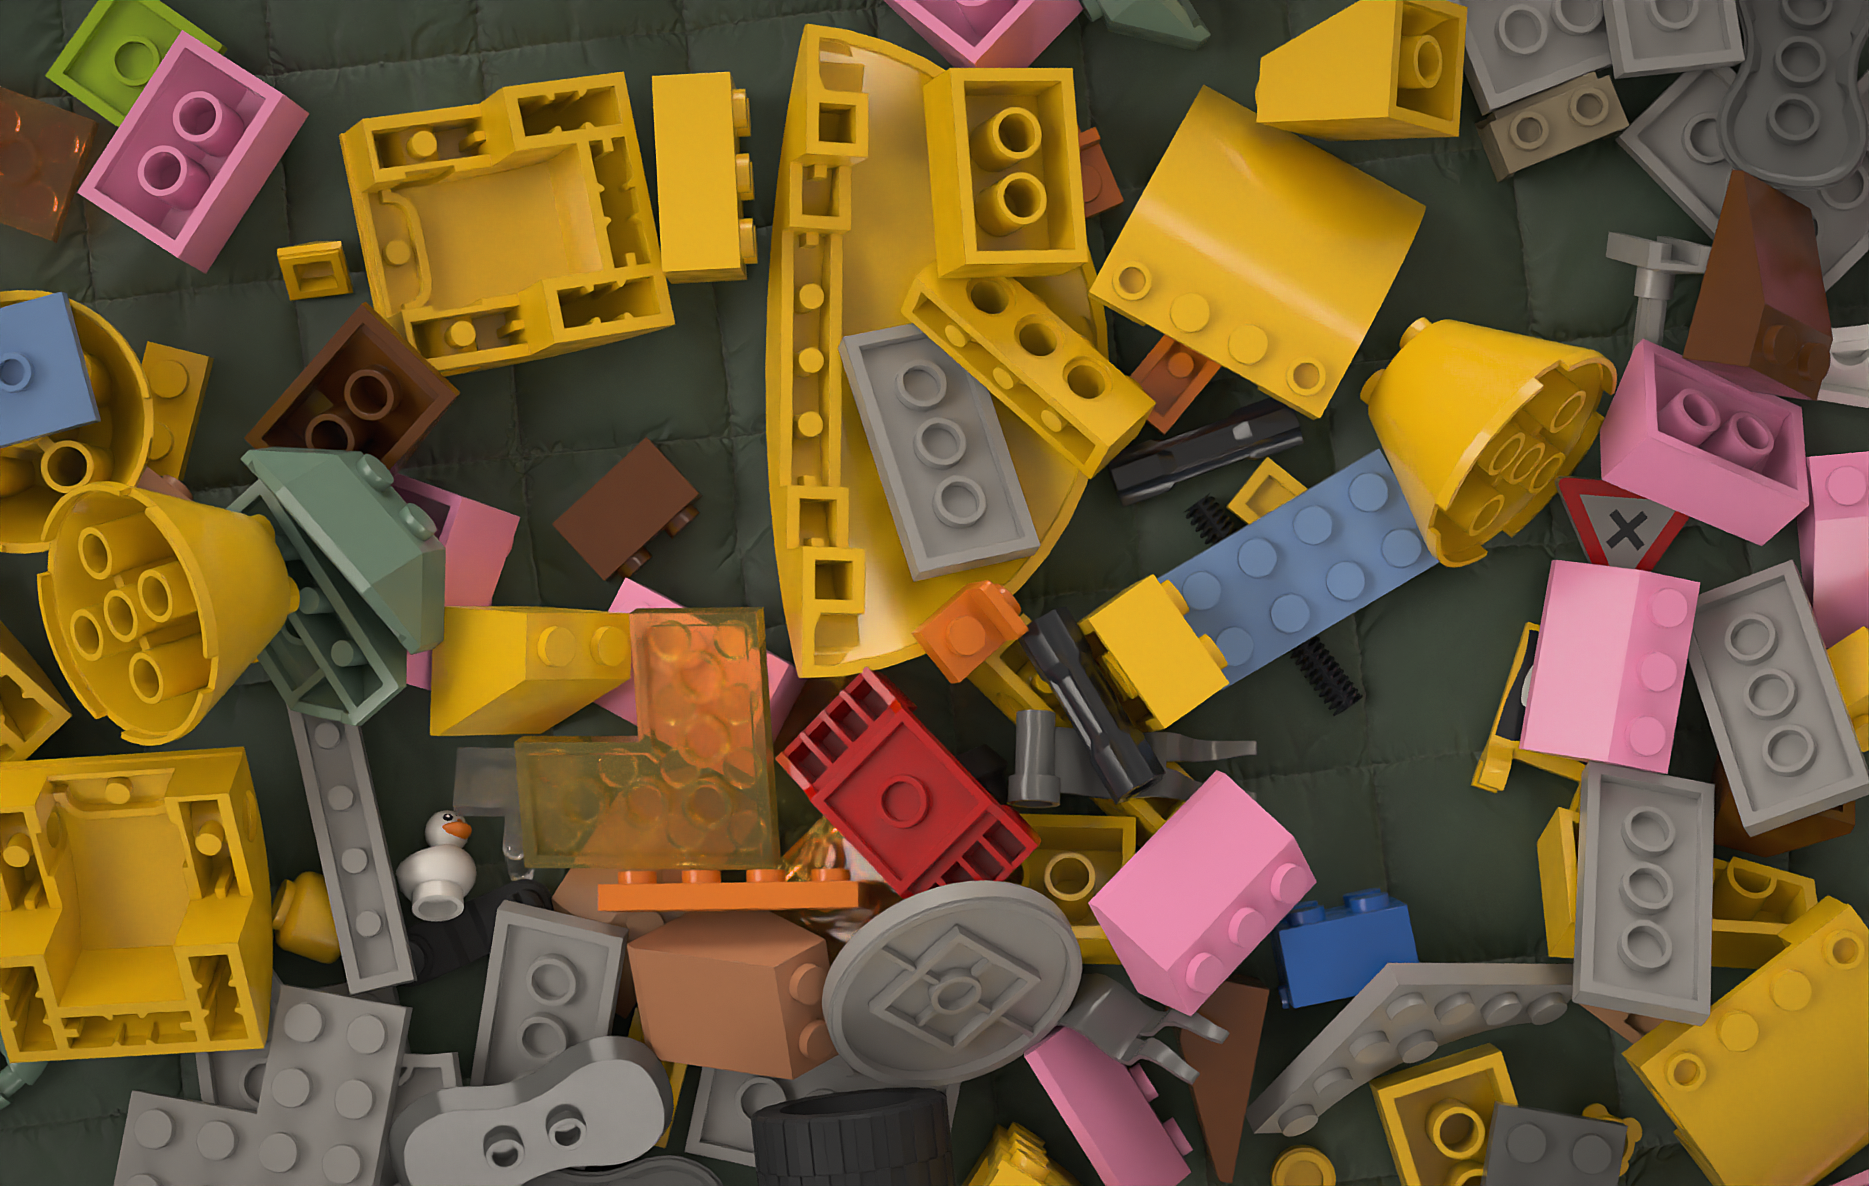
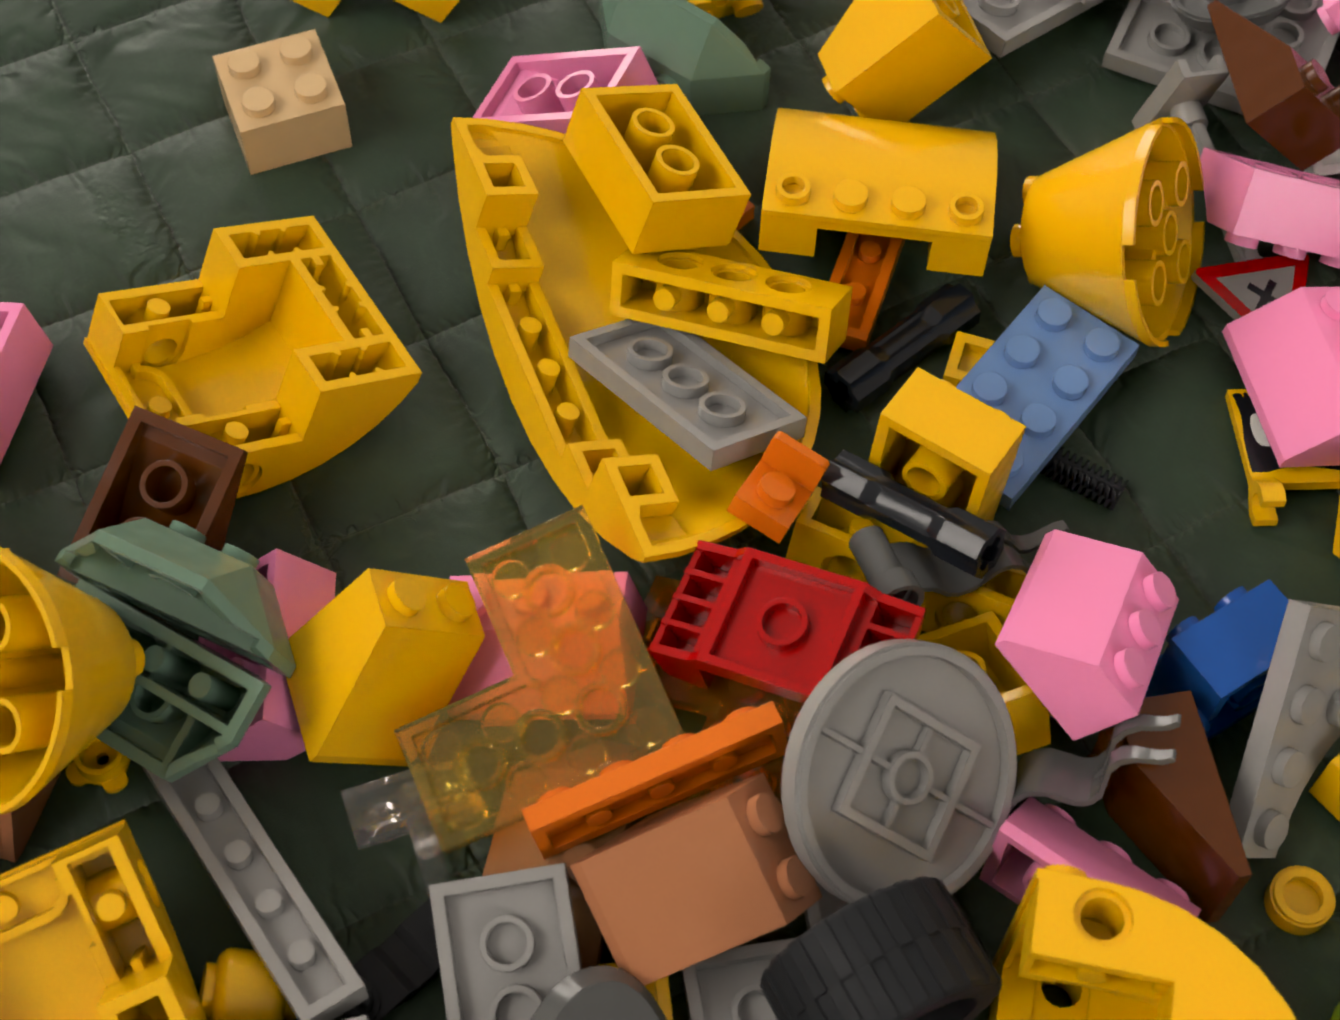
camera: 25 degrees left, 30 degrees down
yellow slope [277,241,353,301] -> none
white animal [396,810,477,921] -> none
reddish brown brick [552,437,703,582] -> none
yellow brick [652,72,758,284] -> none
dark tan window [1474,71,1629,183] -> none

